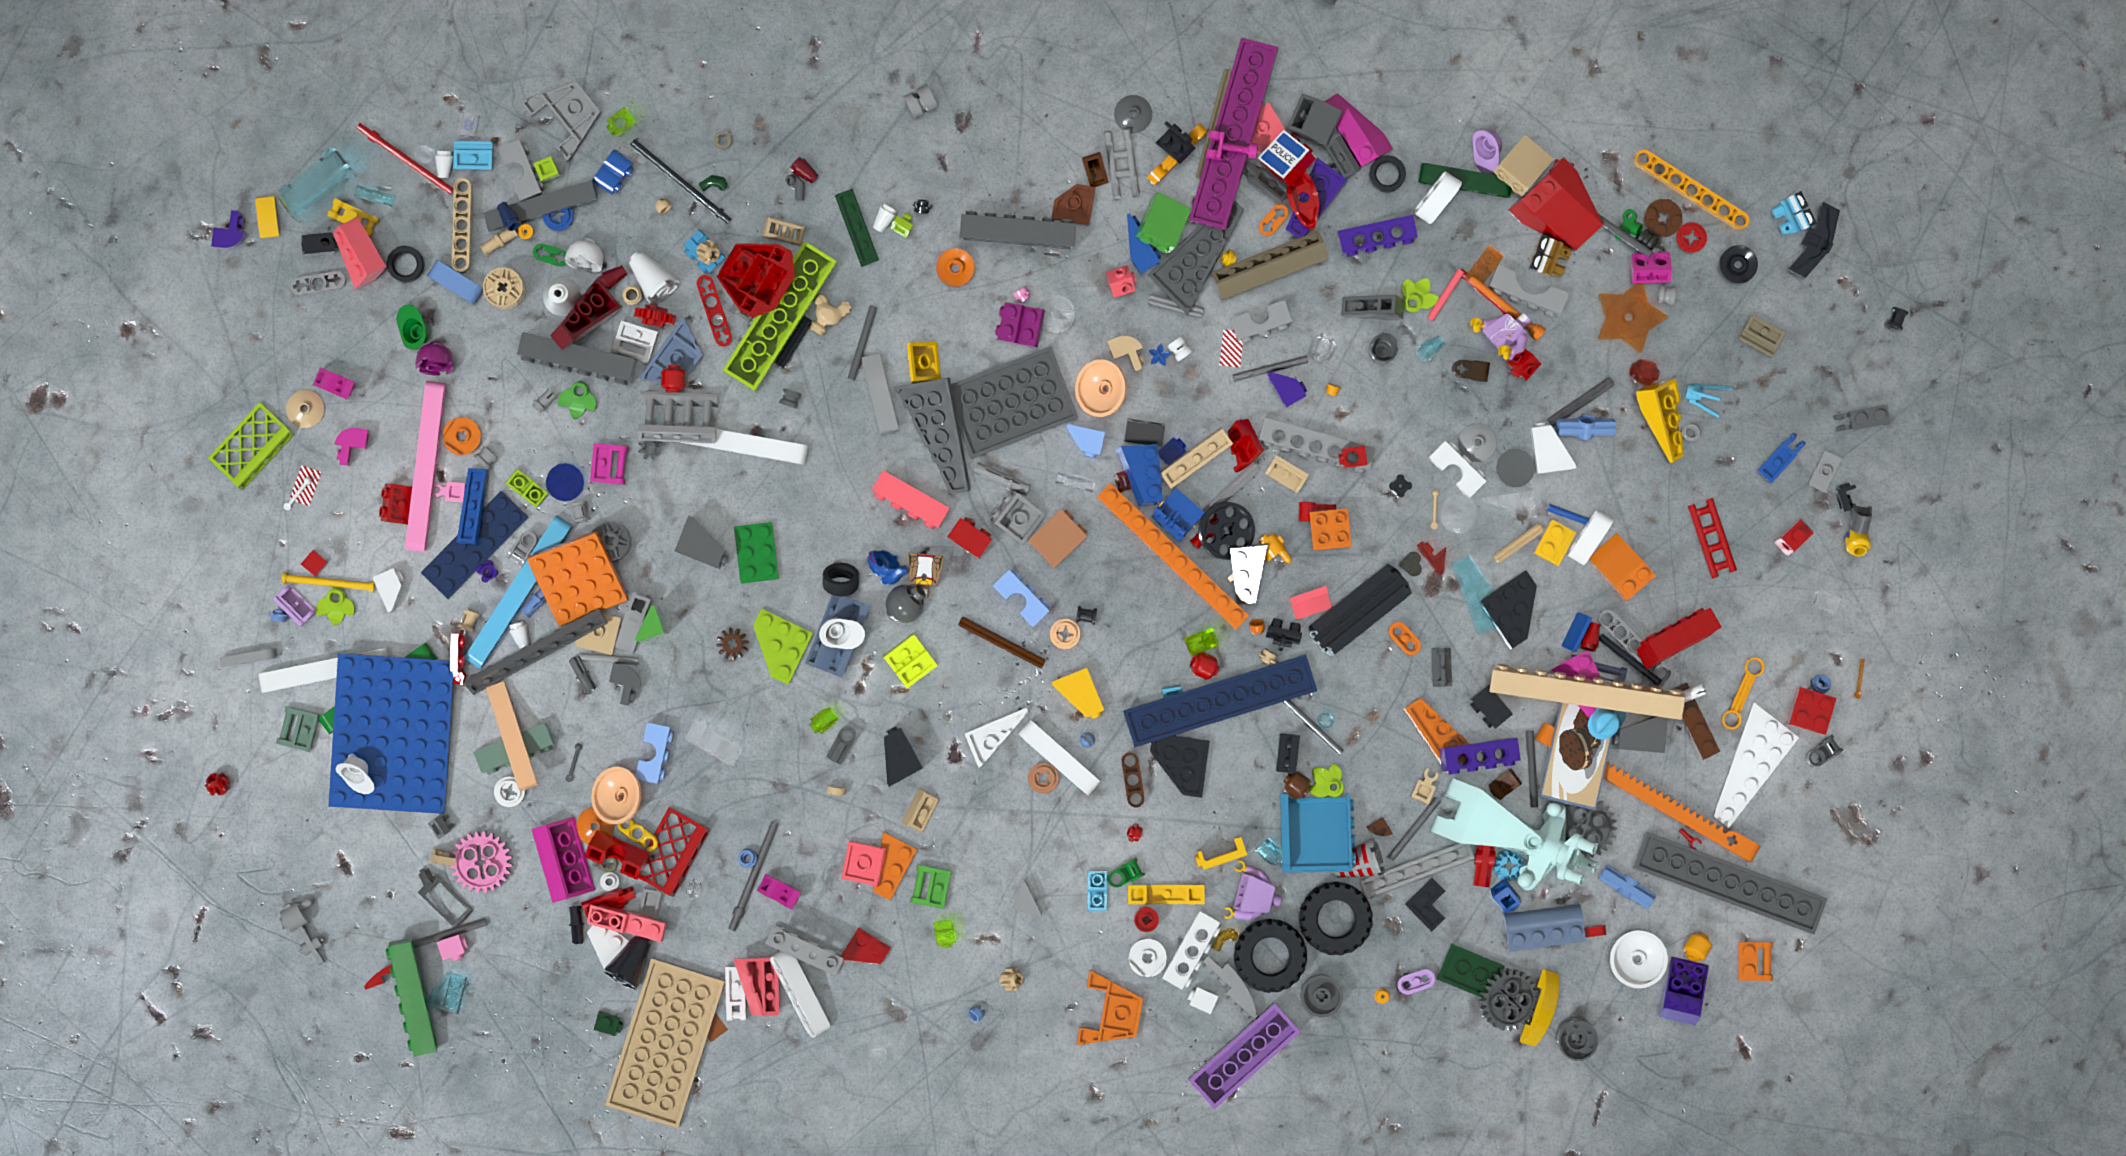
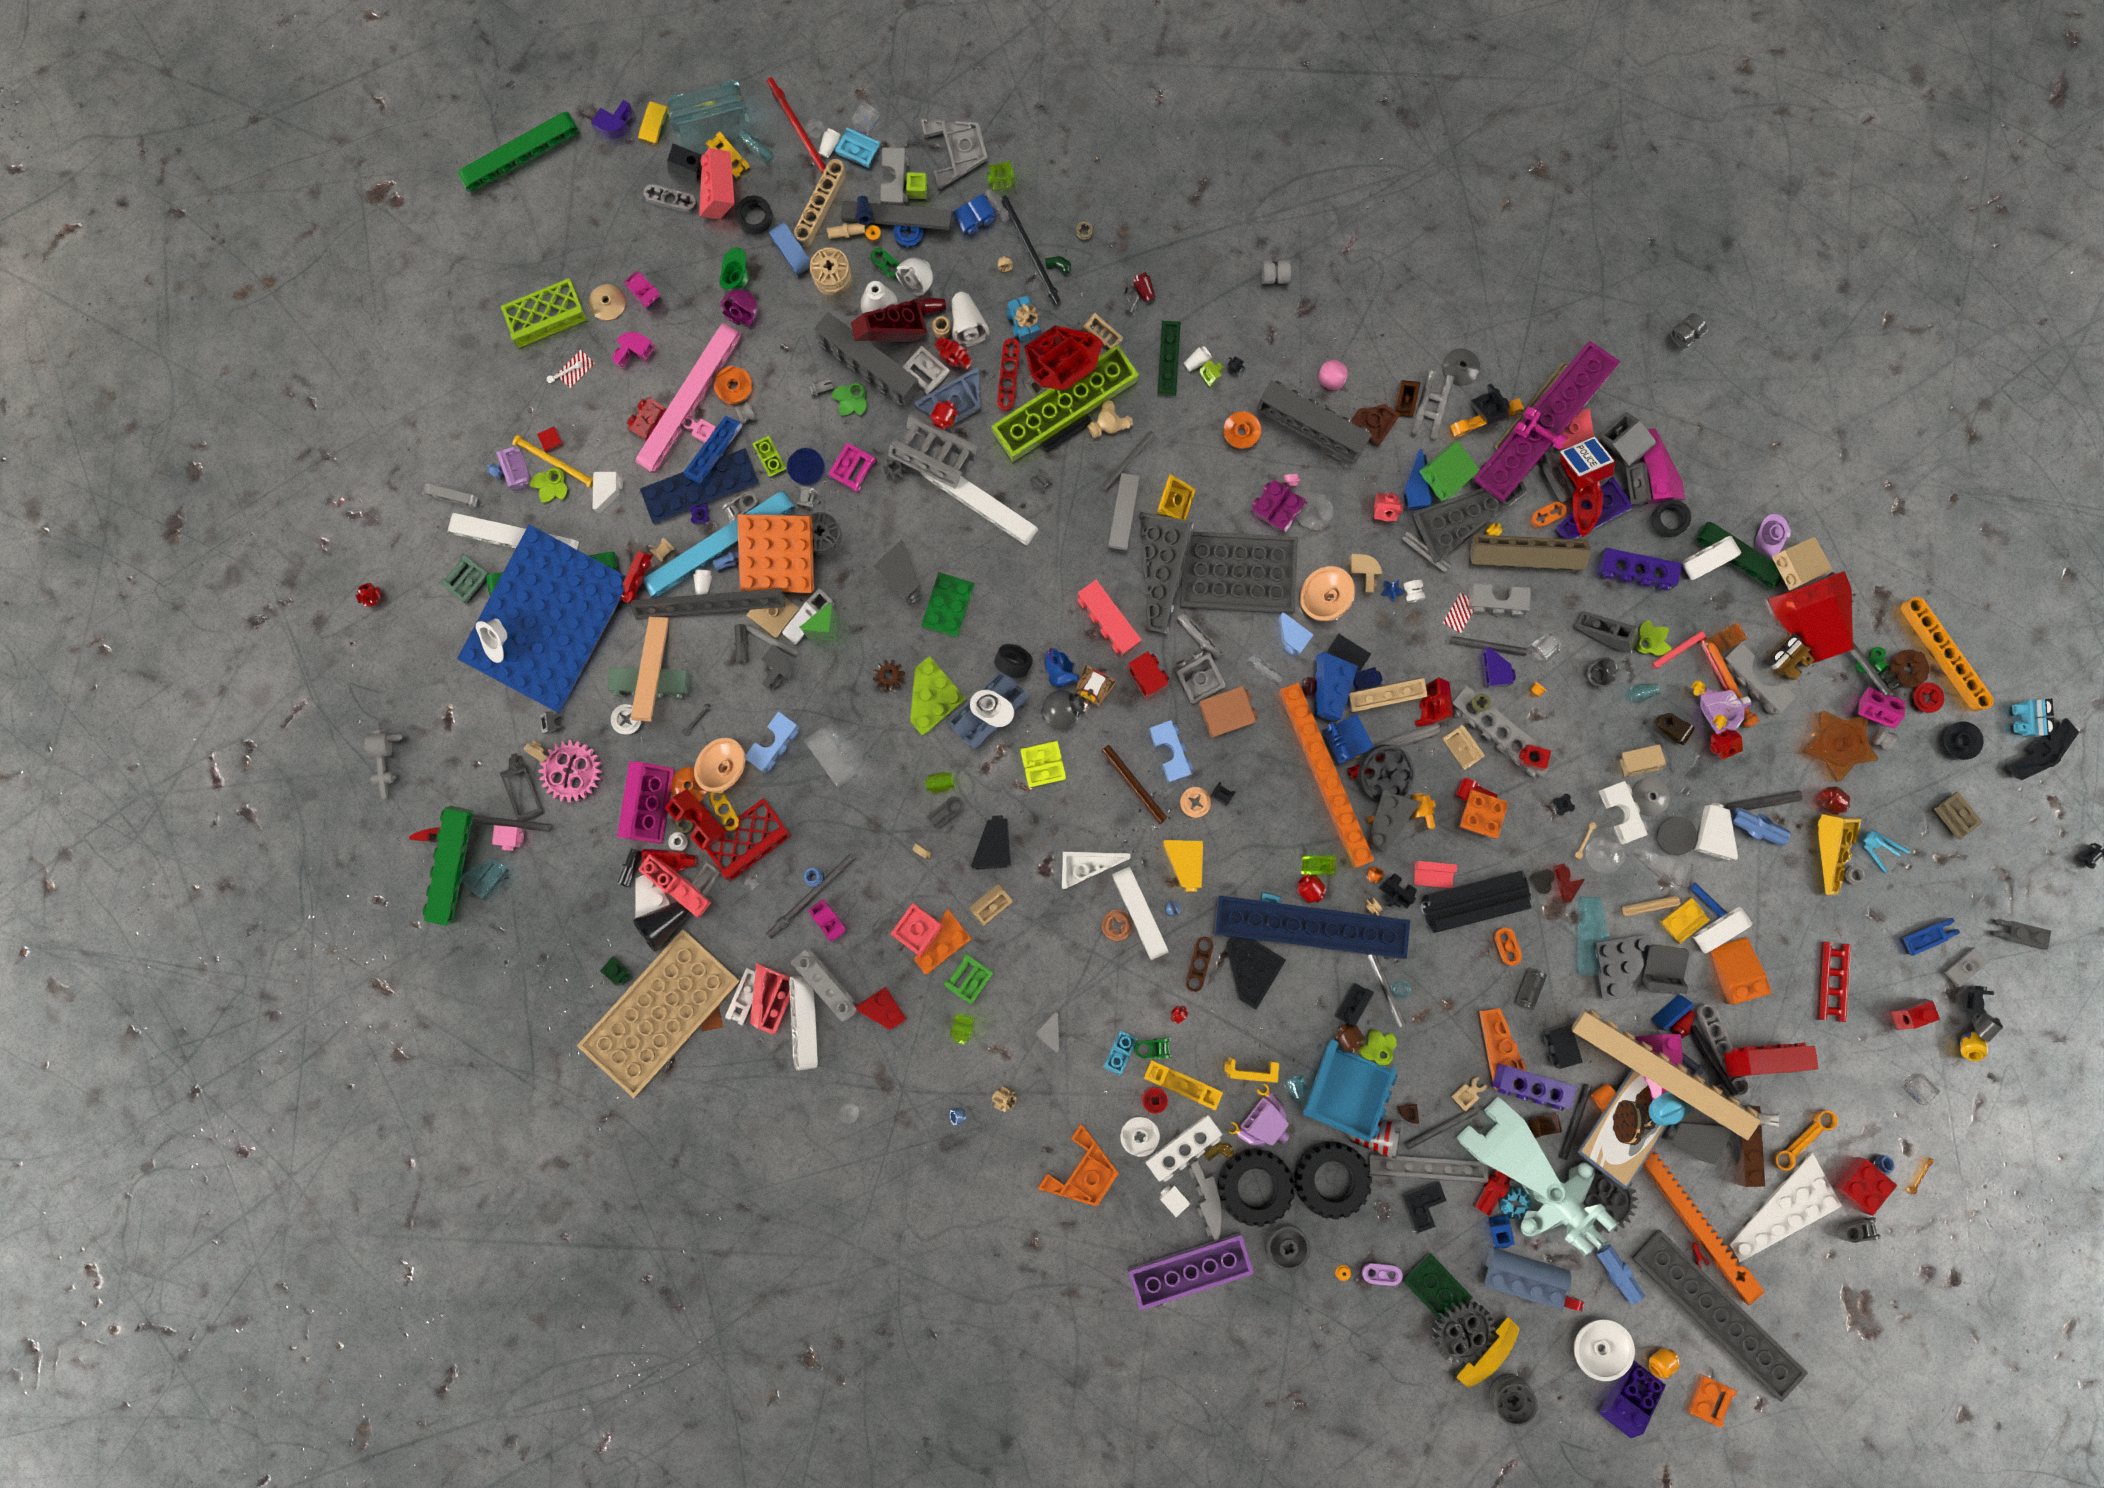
camera: 30 degrees right, 5 degrees down
none -> green beam [457,112,578,191]
none -> bright pink hair [1318,359,1348,391]
none -> olive bush [1472,694,1491,712]
none -> tan hinge [1620,744,1666,778]
none -> dark grey bracket [1643,944,1689,995]

